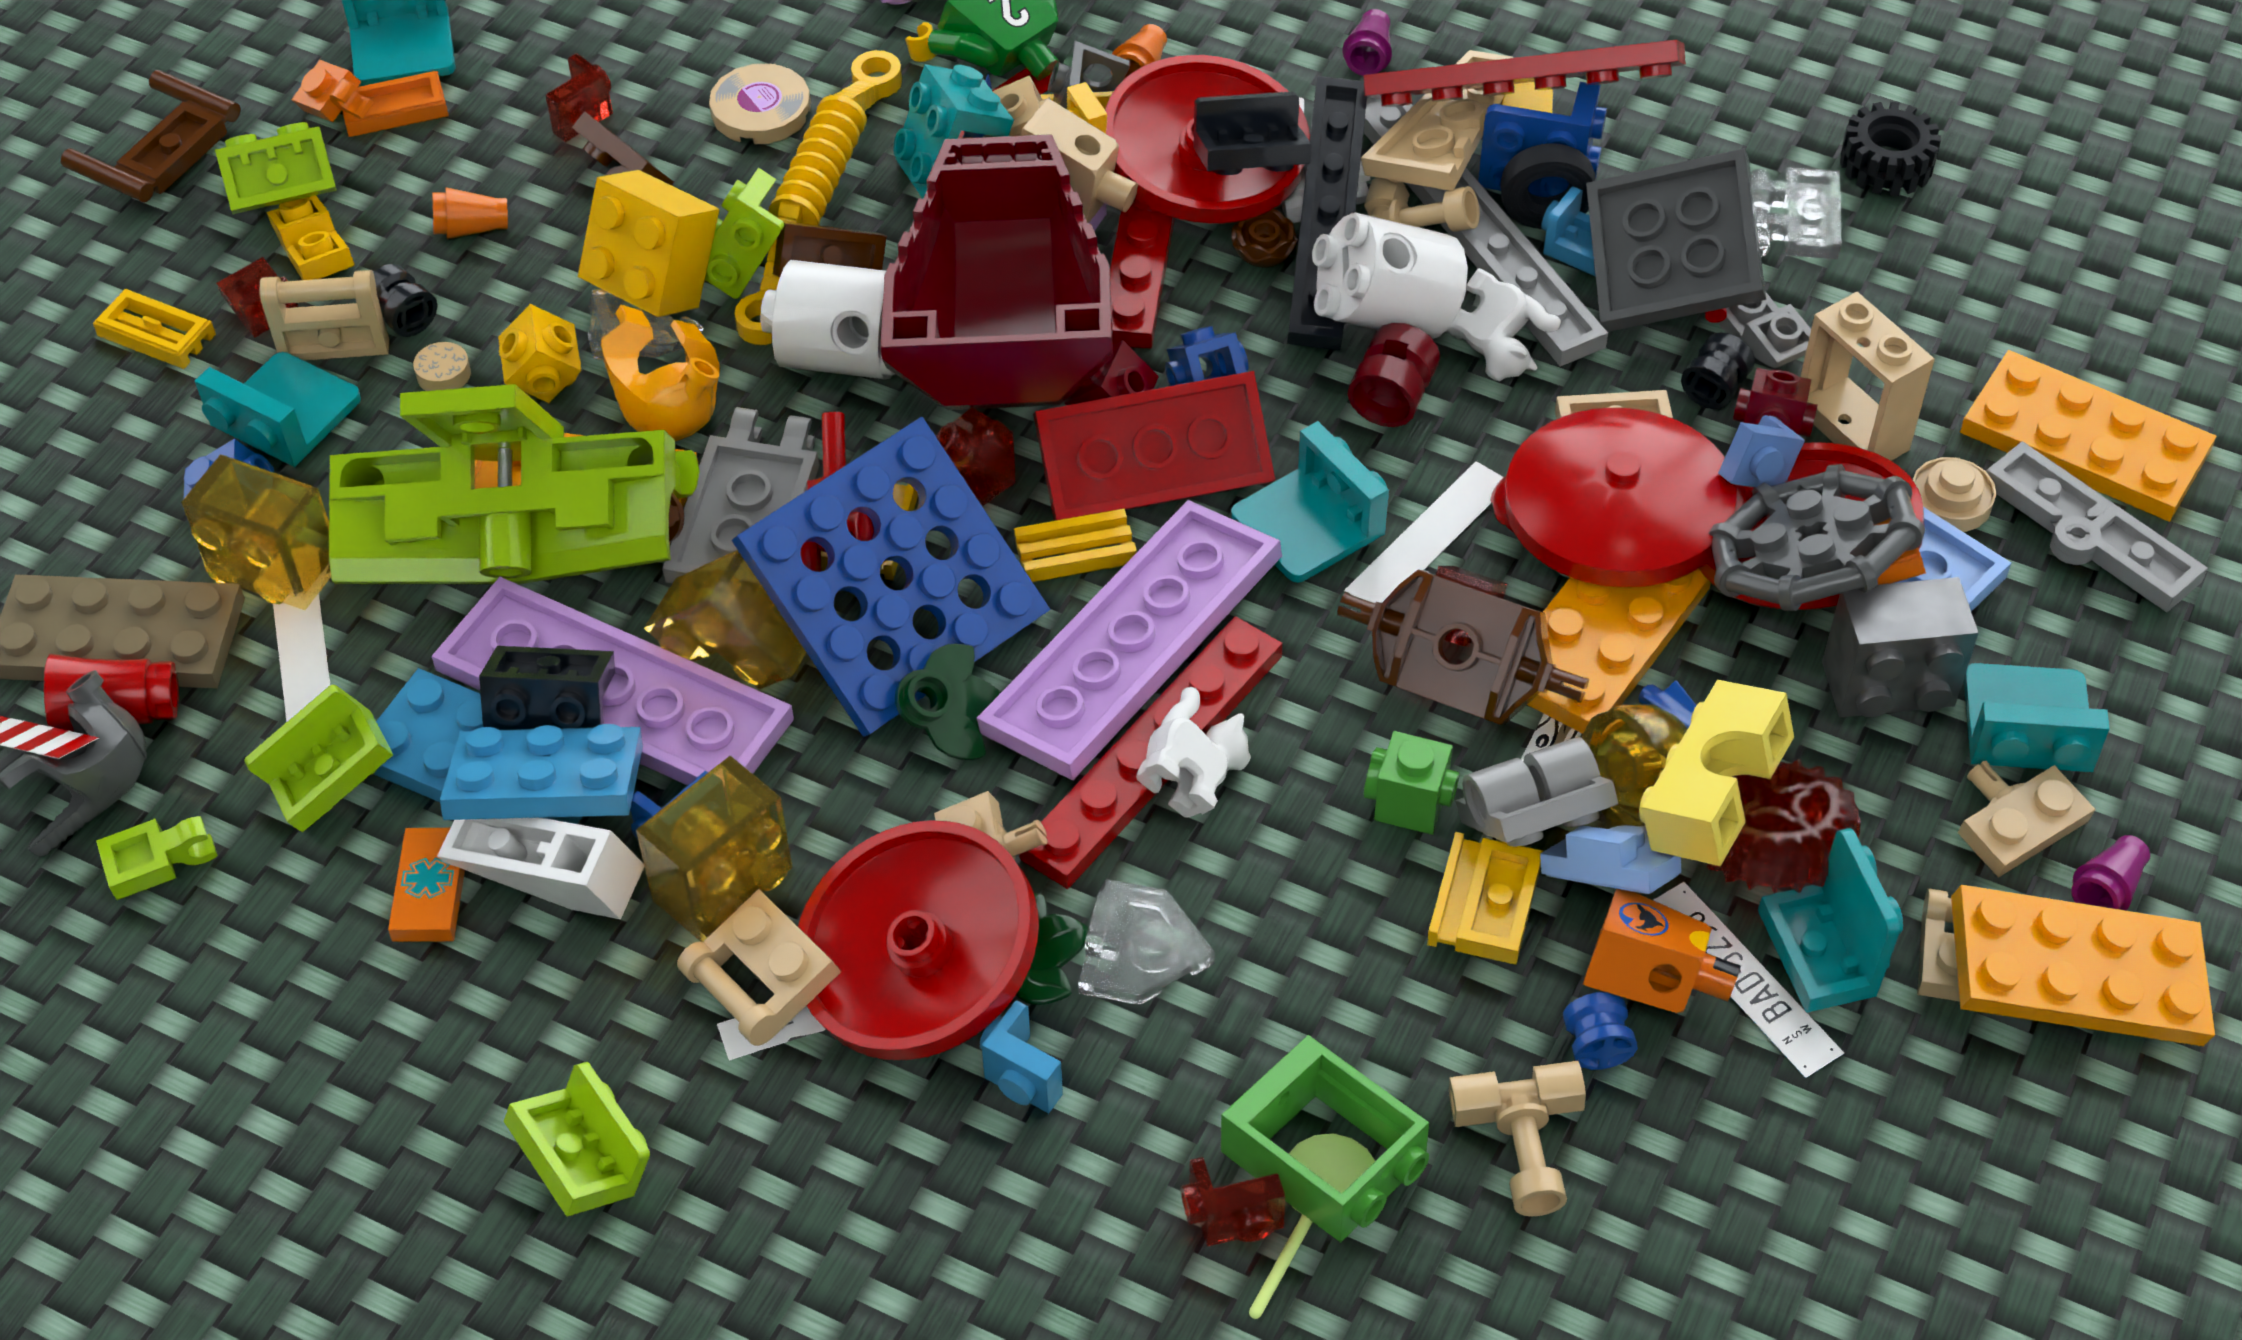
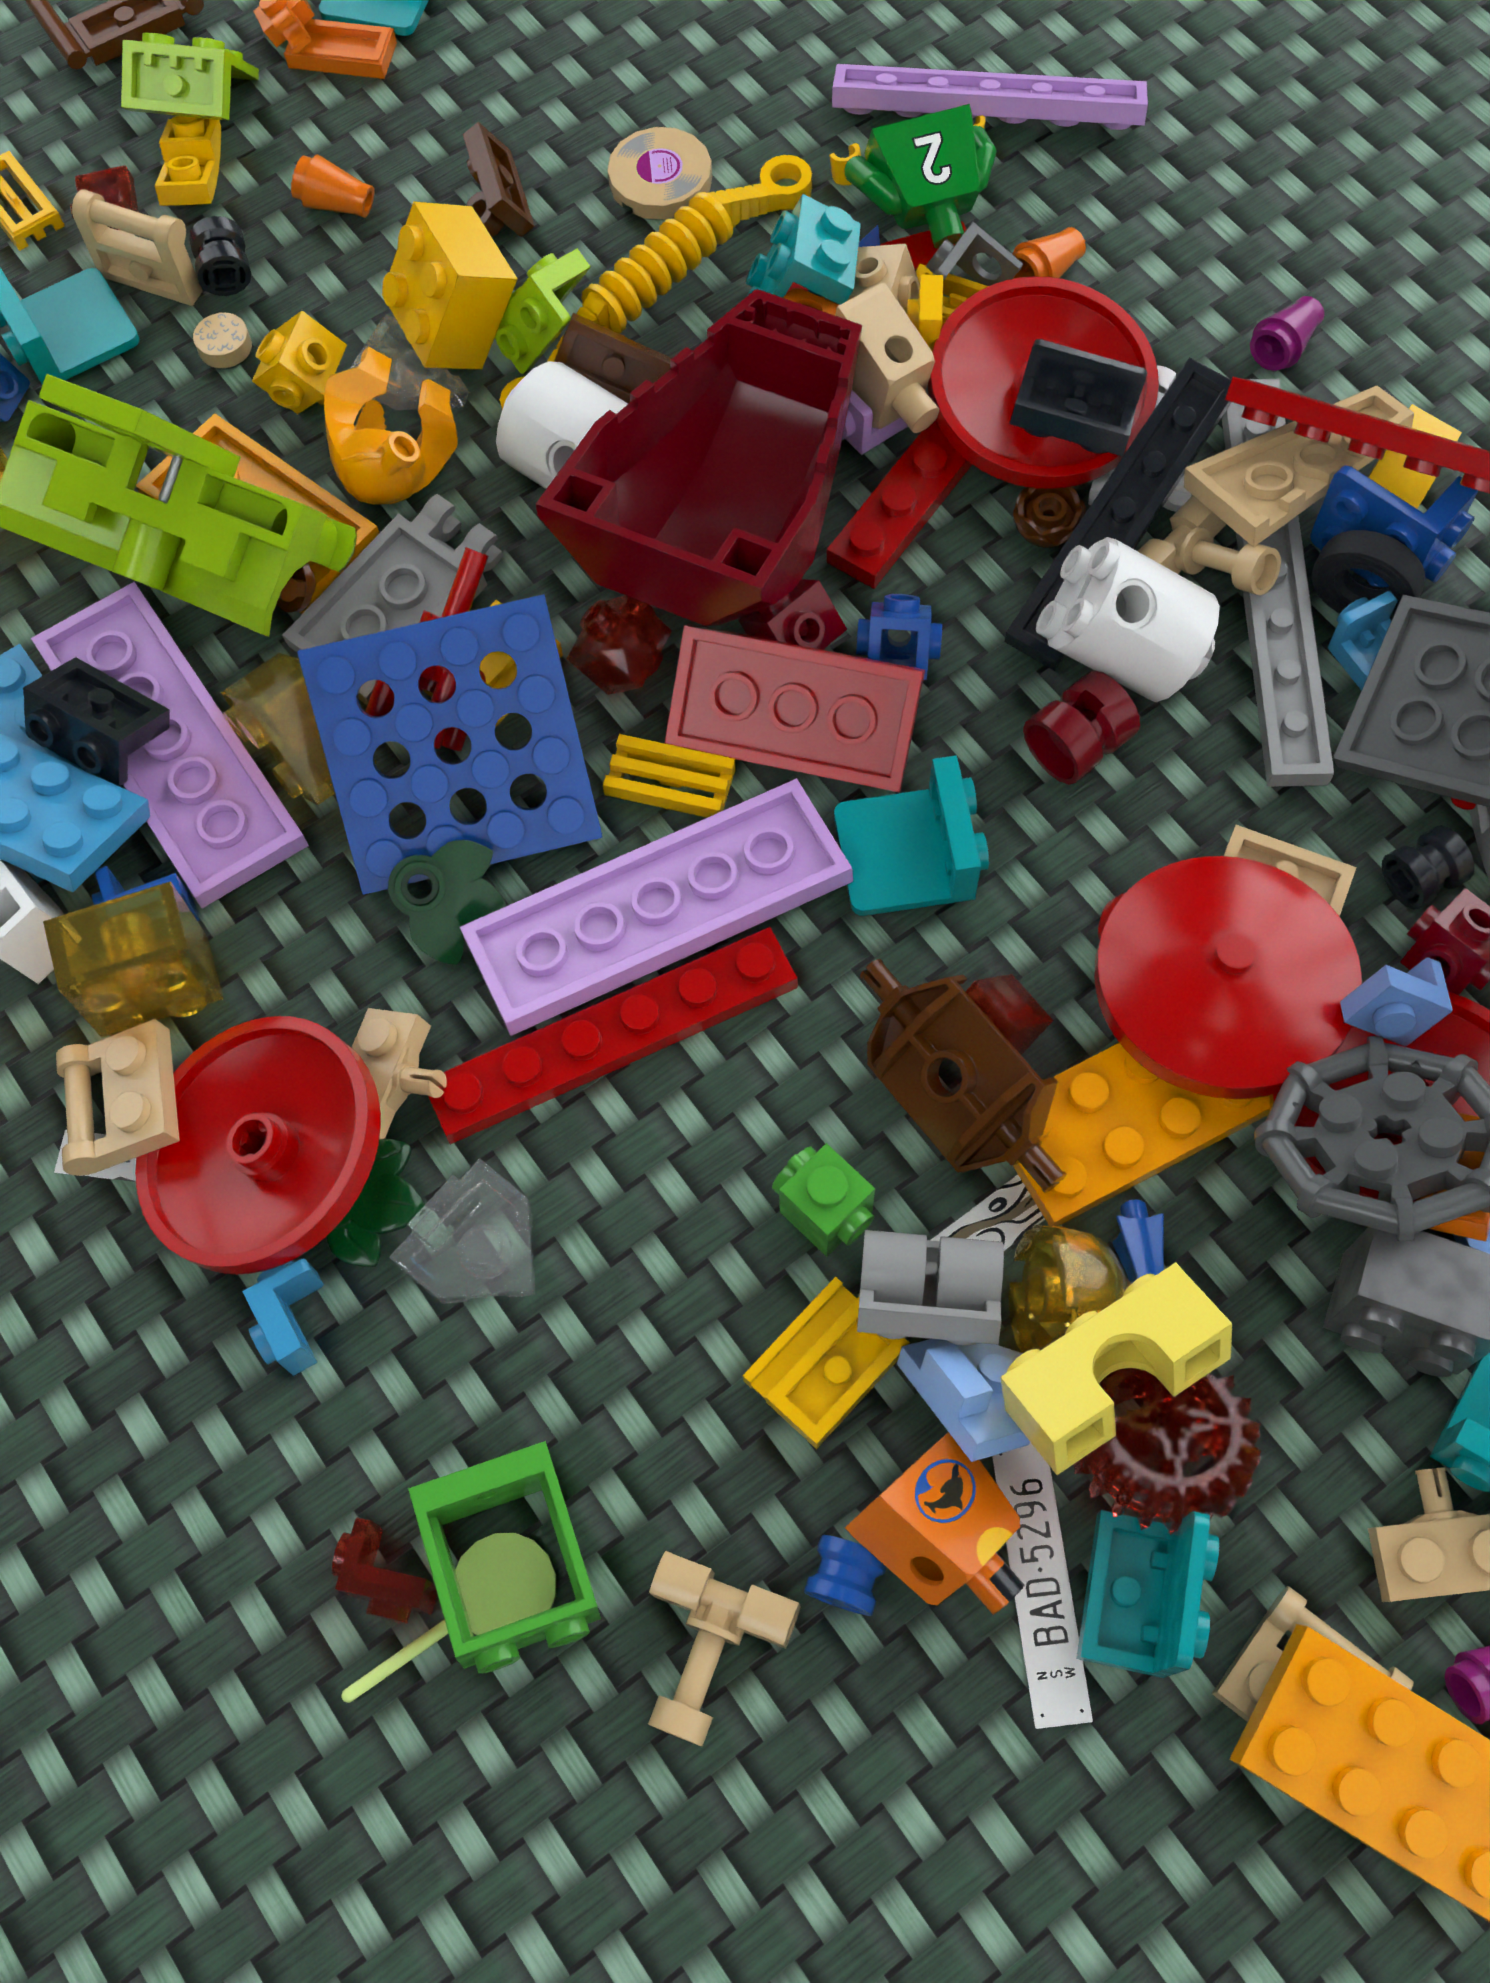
camera: 30 degrees right, 15 degrees up
clear red bracket [545,53,613,143] -> none
white animal [1136,687,1251,817] -> none
white sticker [1344,461,1504,603] -> none
white animal [1445,268,1561,382] -> none

